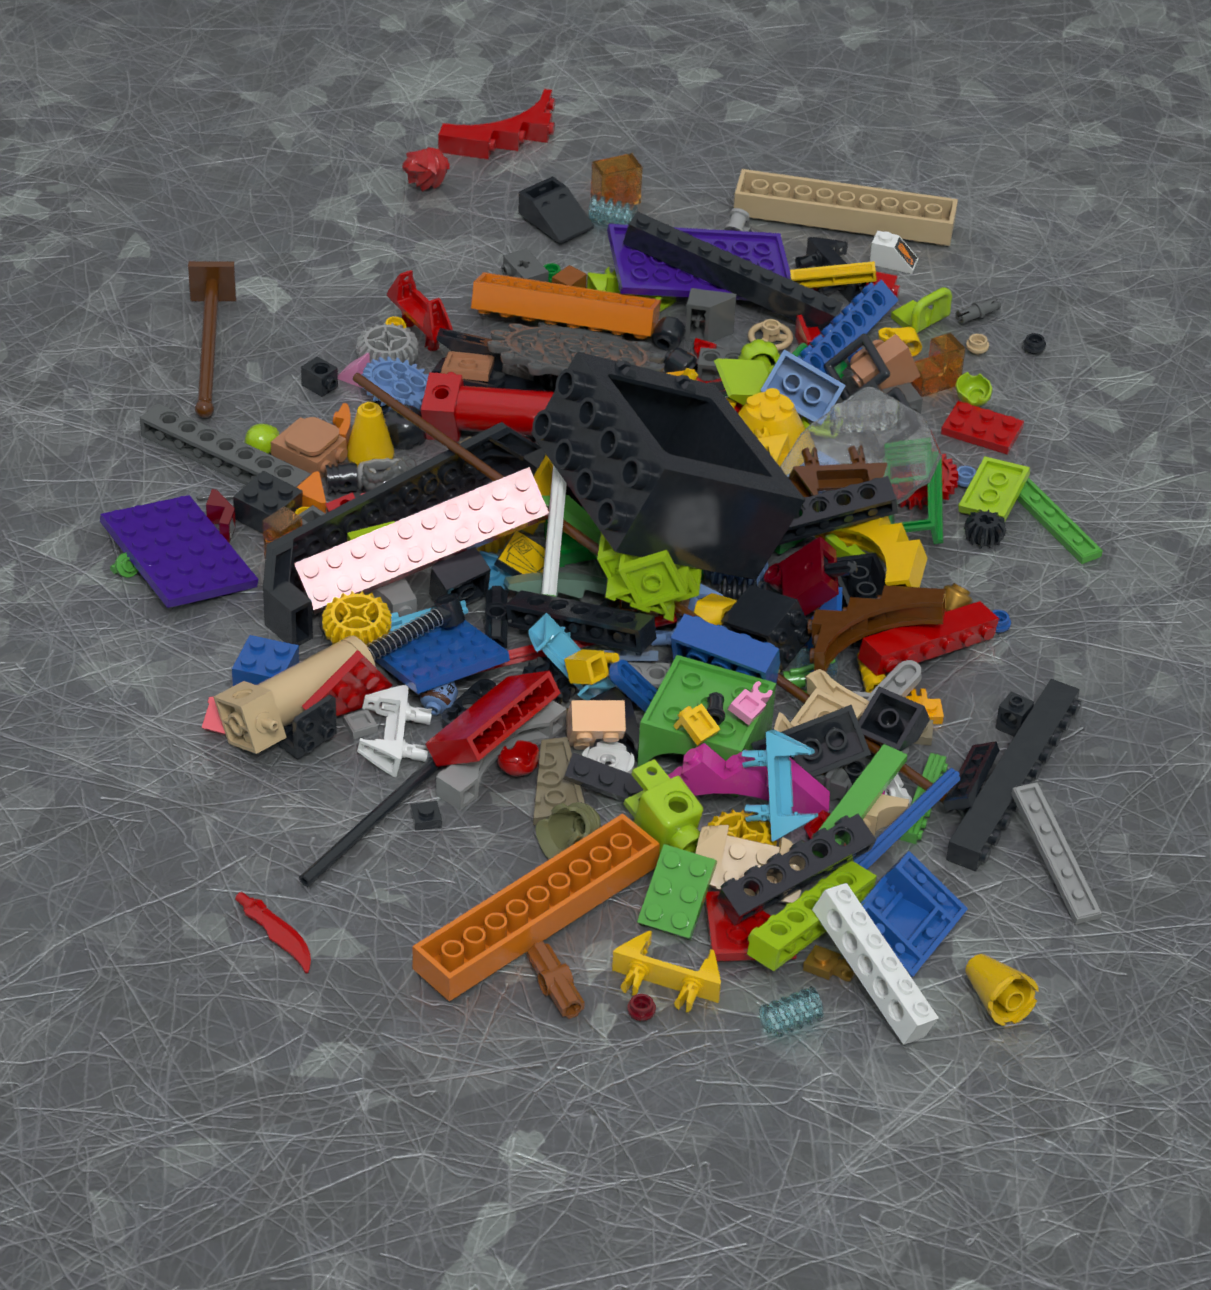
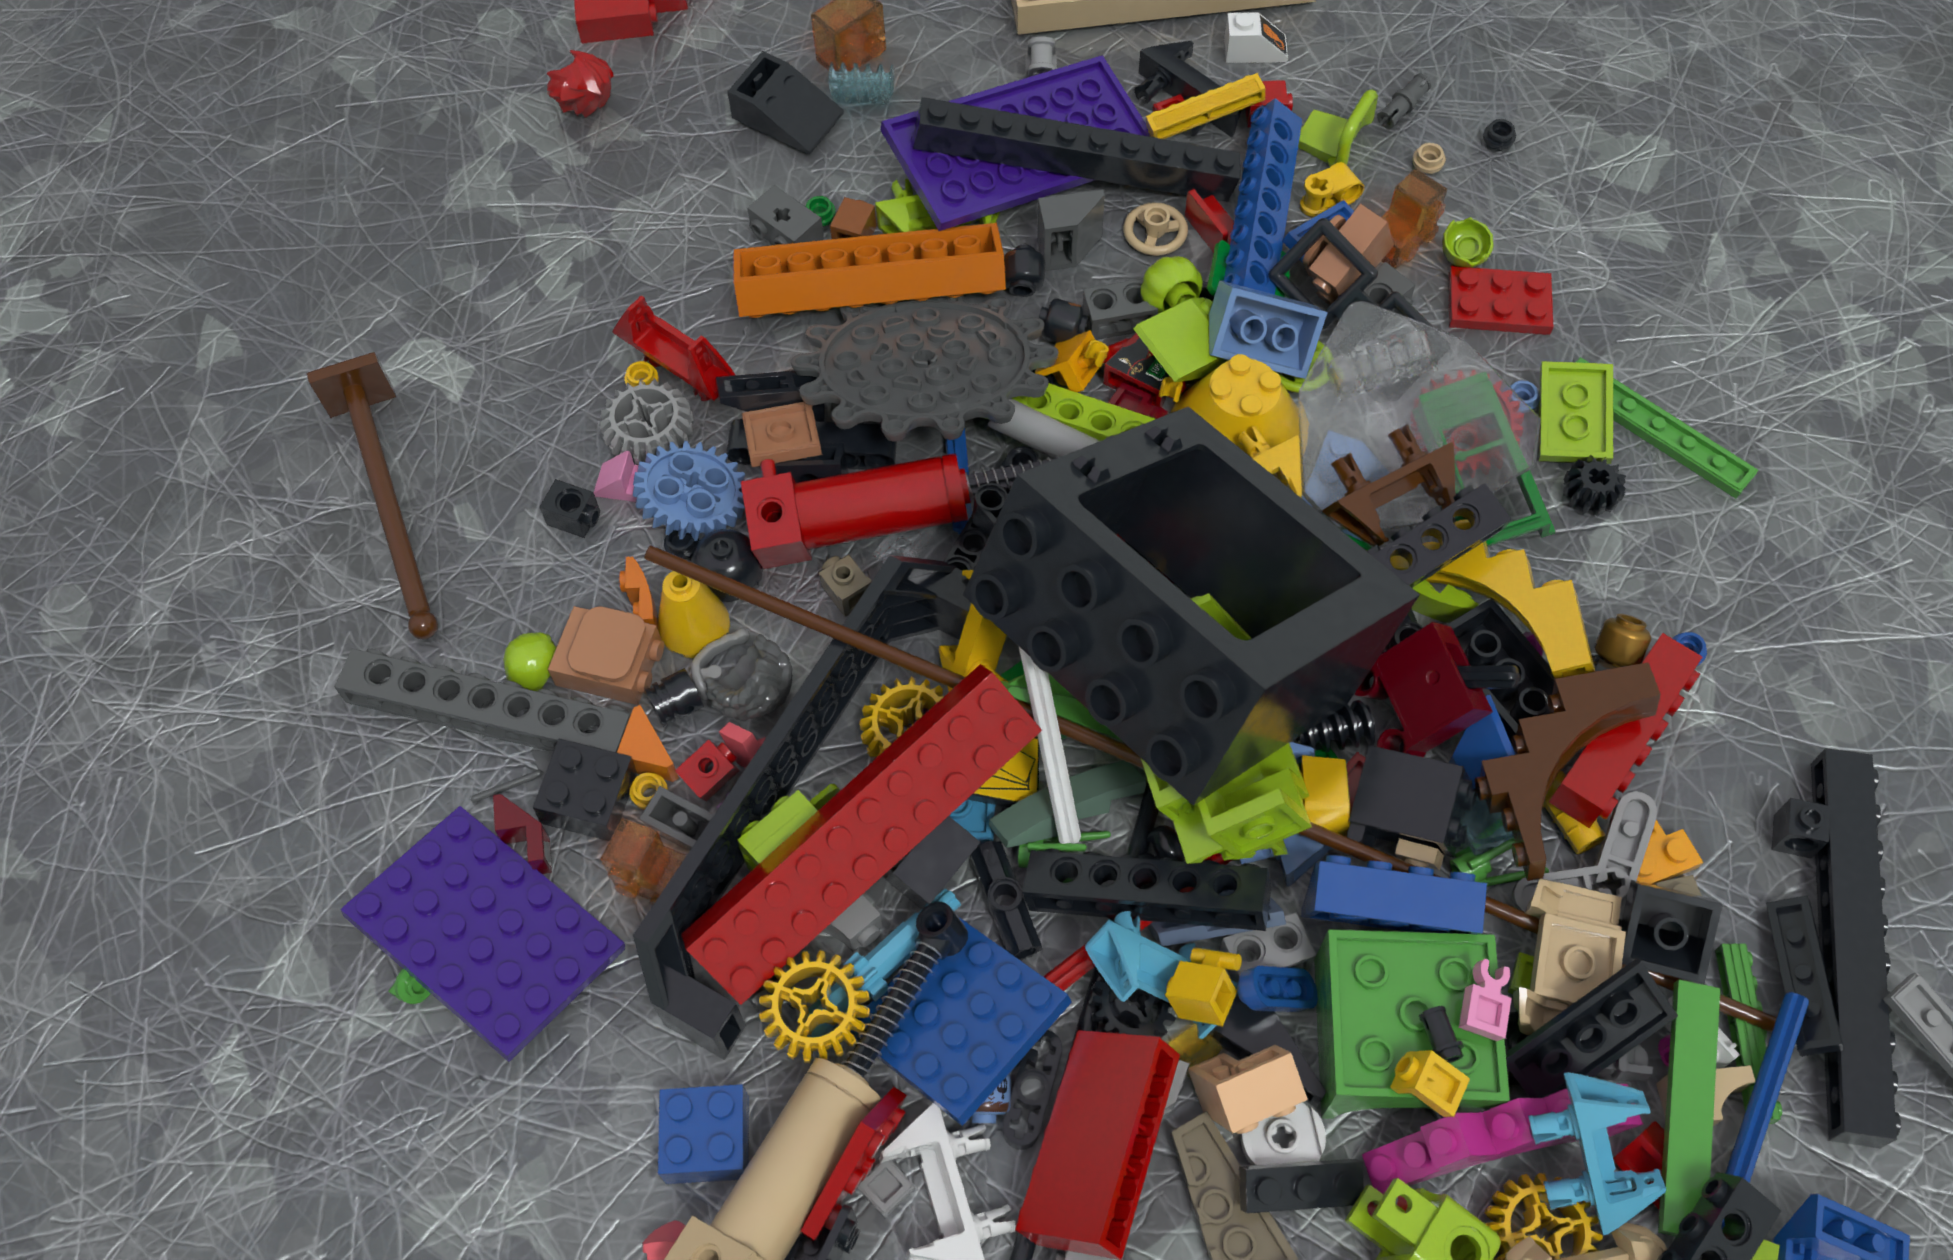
camera: 15 degrees left, 20 degrees up
red hair [497,740,539,777] -> none
red tile [694,338,717,359] -> none

